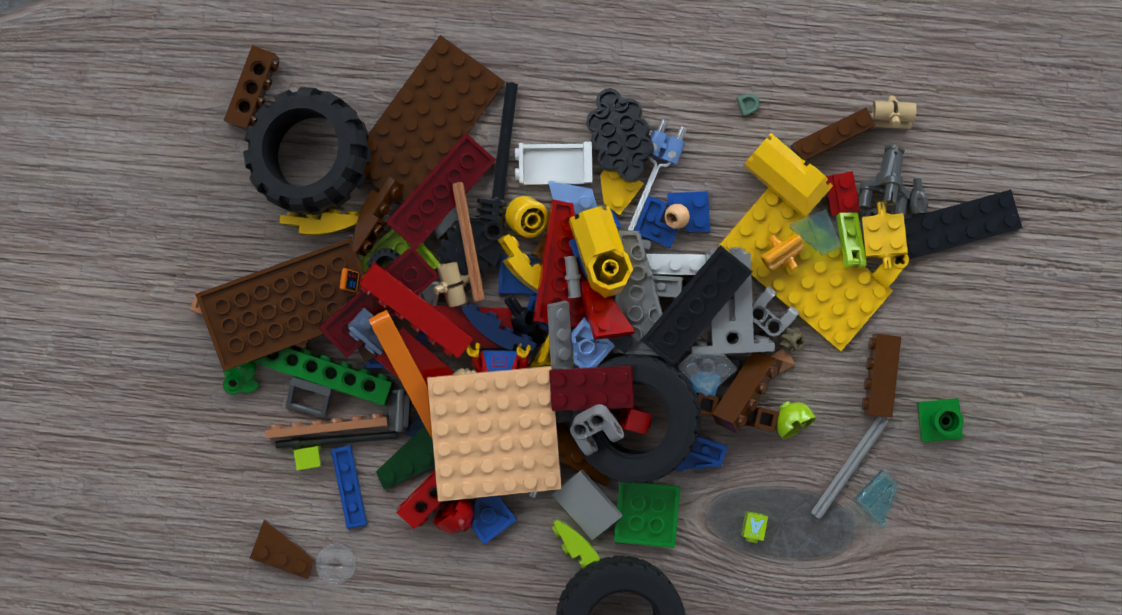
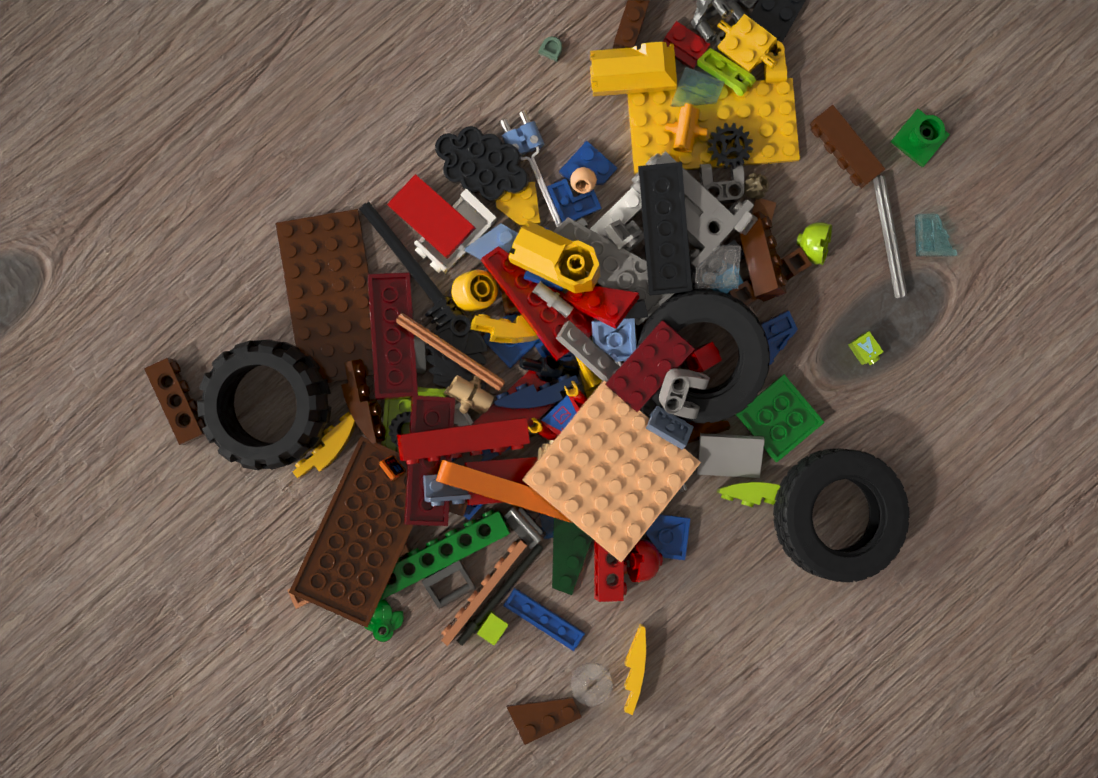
camera: 50 degrees left, 0 degrees up
none -> red tile [387,174,476,259]
none -> light grey bracket [604,219,643,249]
none -> yellow slope [624,624,646,715]
none -> sand blue bracket [646,406,694,450]
none -> black gear [707,123,753,169]
none -> light grey tile [734,211,758,235]

